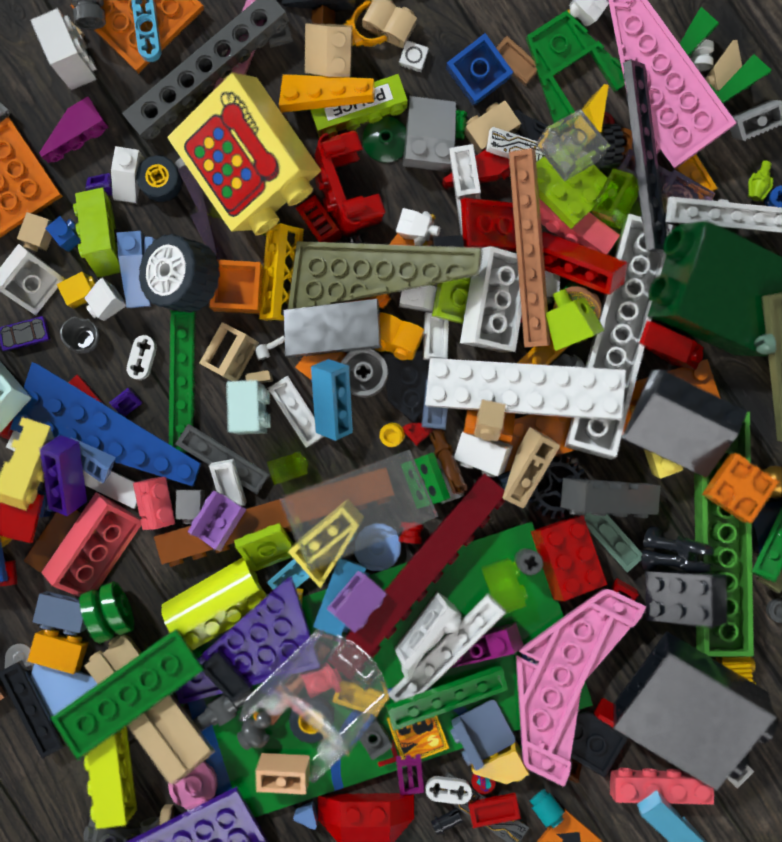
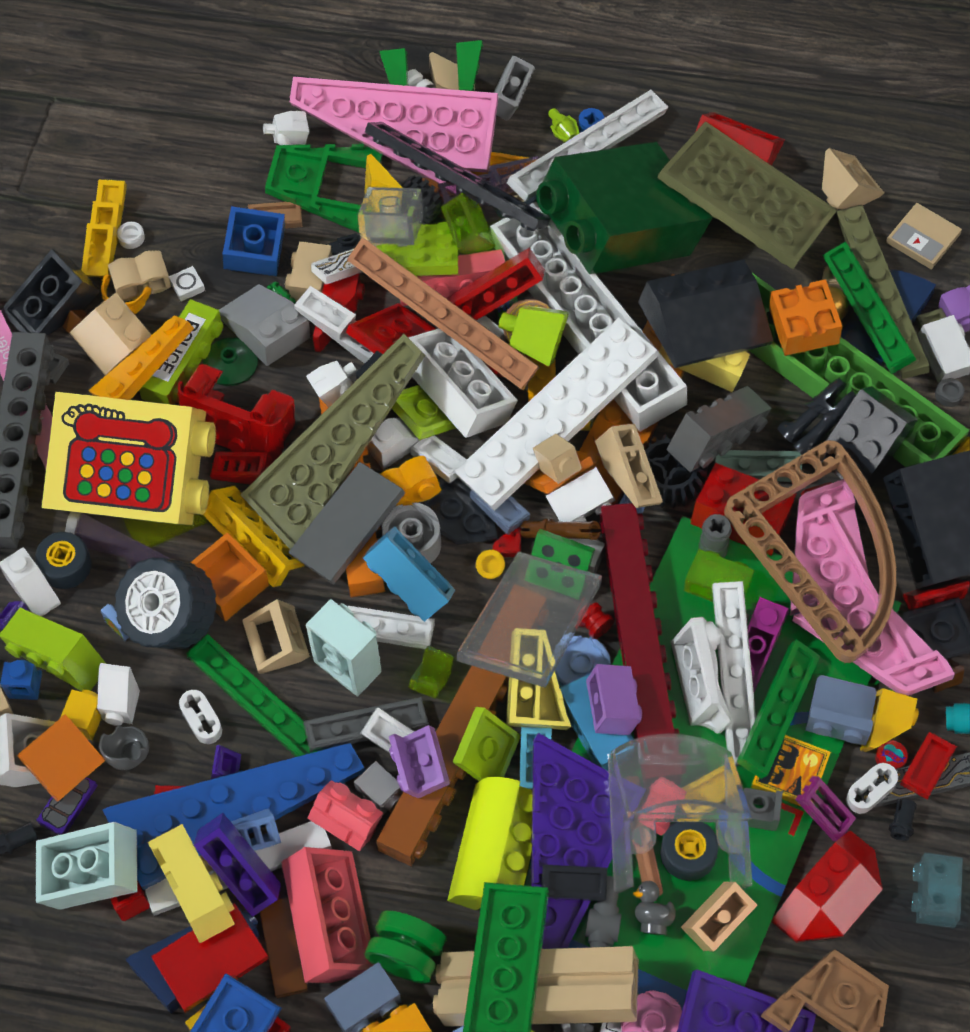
camera: 45 degrees left, 25 degrees down
medium blue slope [117,231,151,308] -> none
white hand [256,336,285,360] -> none
medium blue slope [293,800,318,830] -> none
red slope [639,321,704,370] -> none
sand green hinge [755,334,776,354] -> none
none -> orange tile [16,714,105,802]
none -> medium nougat beam [724,440,896,663]

